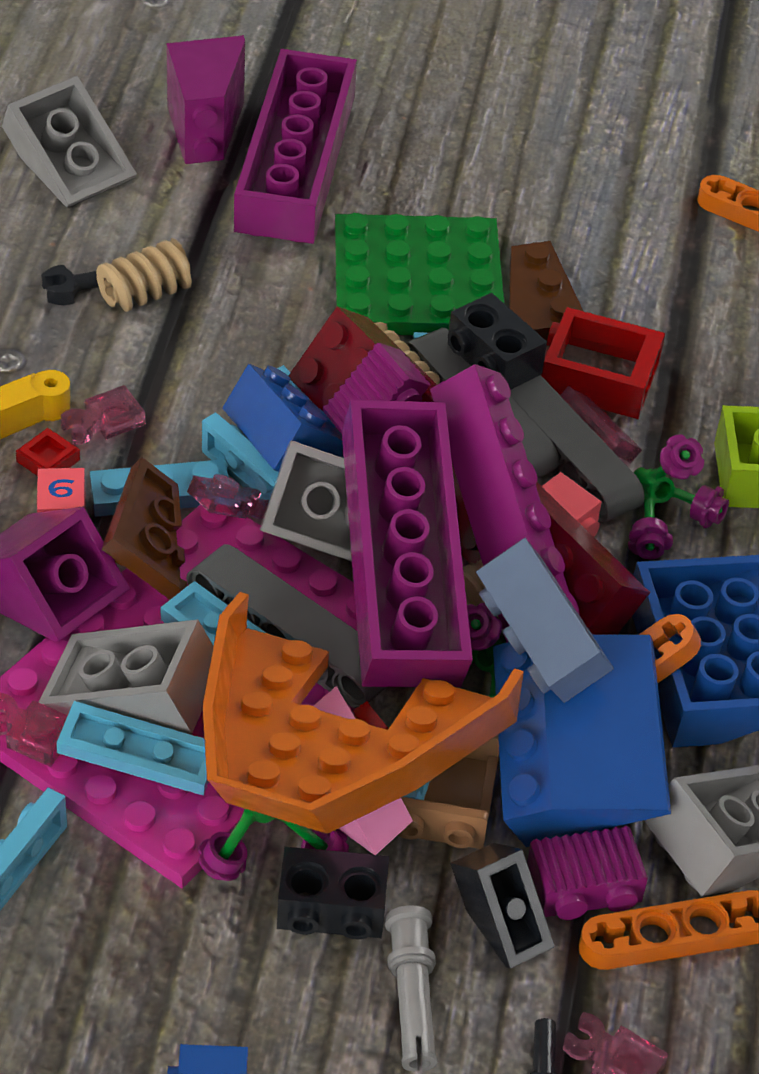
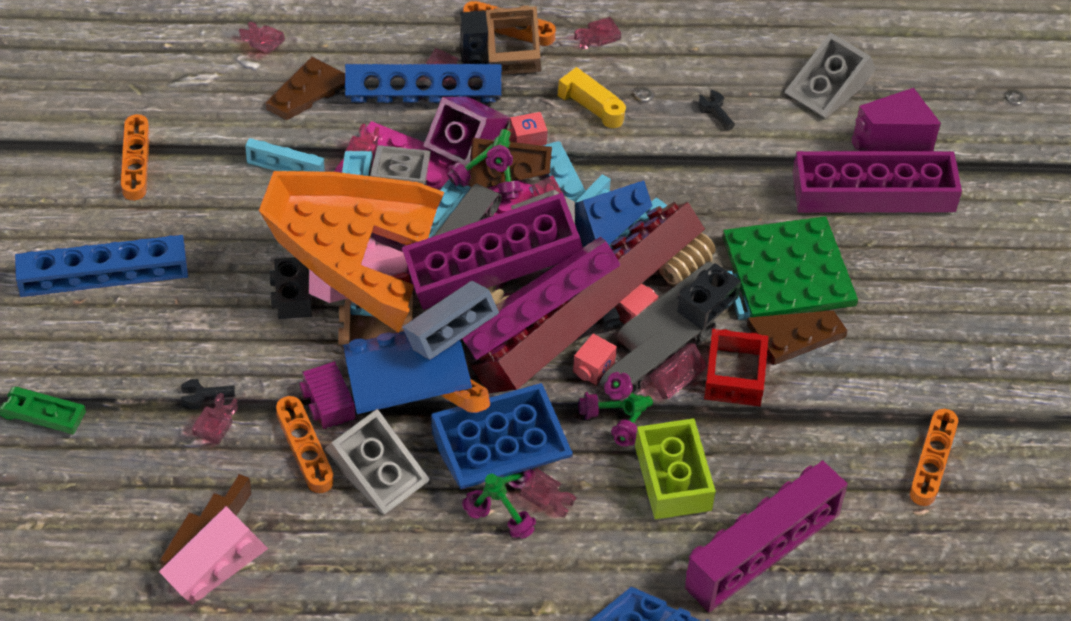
camera: 80 degrees right, 5 degrees up
red tile [16,428,80,476] -> none
clear pink plate [61,385,146,445] -> none
tan piece [96,238,192,312] -> none
magenta brick [323,343,430,434] -> none
light grey pin [384,905,438,1072] -> none
black slope [450,843,555,969] -> none
none -> magenta plant [447,129,523,200]

